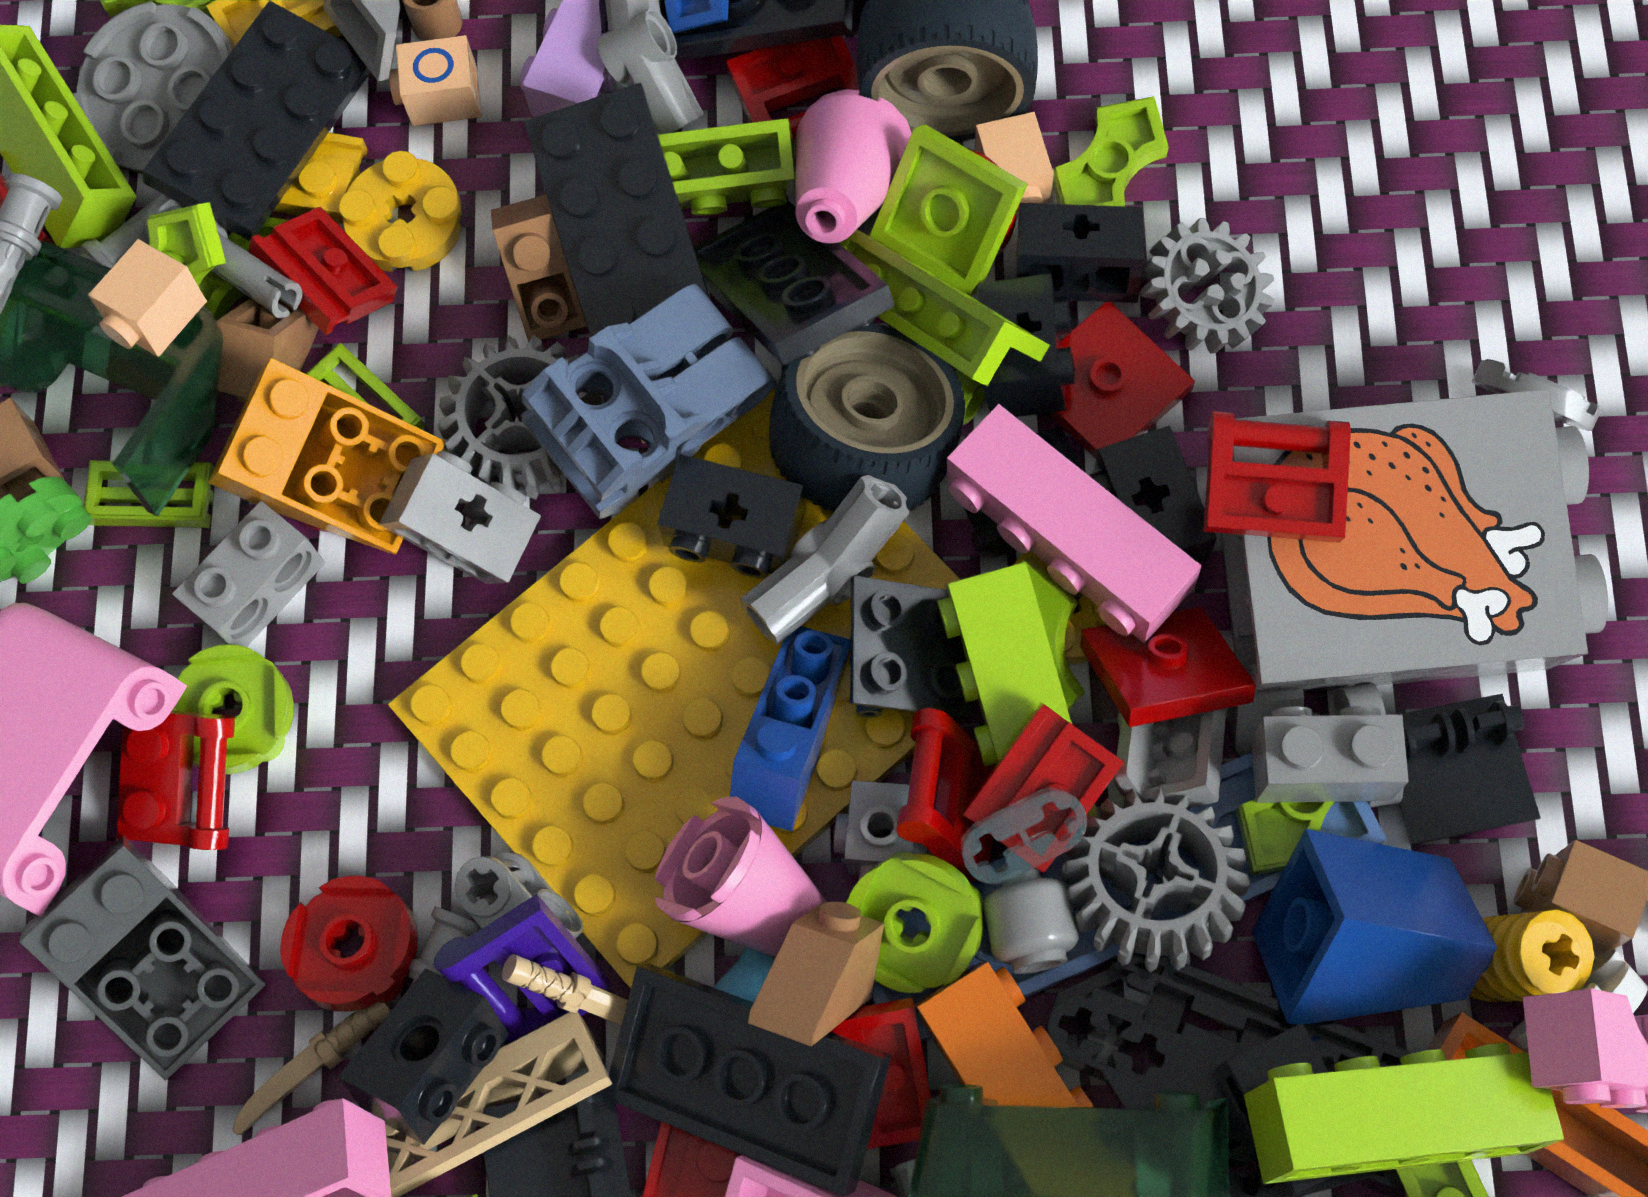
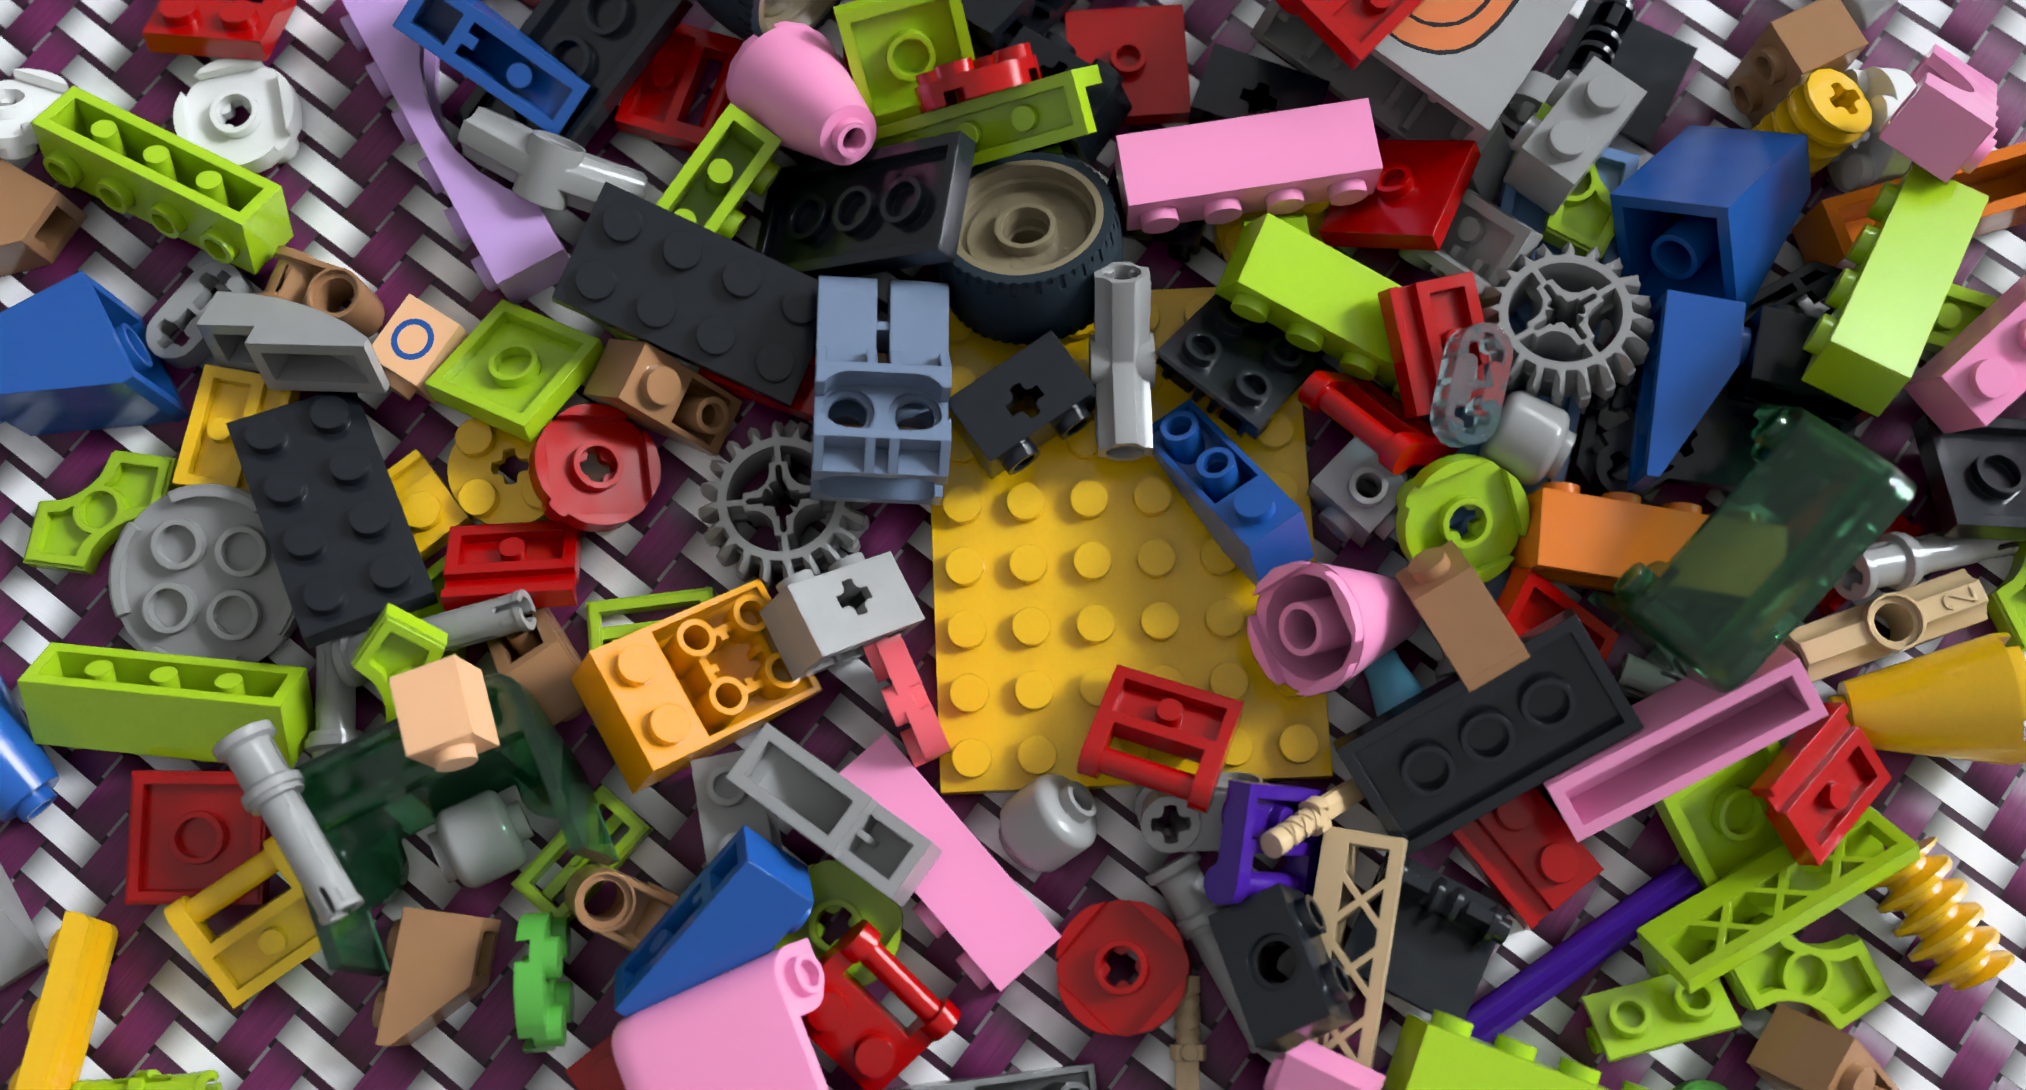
camera: 55 degrees left, 5 degrees up
none -> lime plate [424,299,604,443]
none -> light grey head [427,790,535,889]
none -> red plate [529,403,661,532]
none -> medium nougat piece [564,863,681,951]
none -> blue slope [614,825,814,1017]
none -> light grey slope [725,722,943,907]
none -> bright pink brick [839,733,1062,992]
none -> coral plate [863,633,951,768]
none -> red plate [914,42,1042,114]
none -> light grey head [999,773,1097,873]
none -> red plate [1077,664,1244,814]
none -> blue slope [1626,289,1752,495]

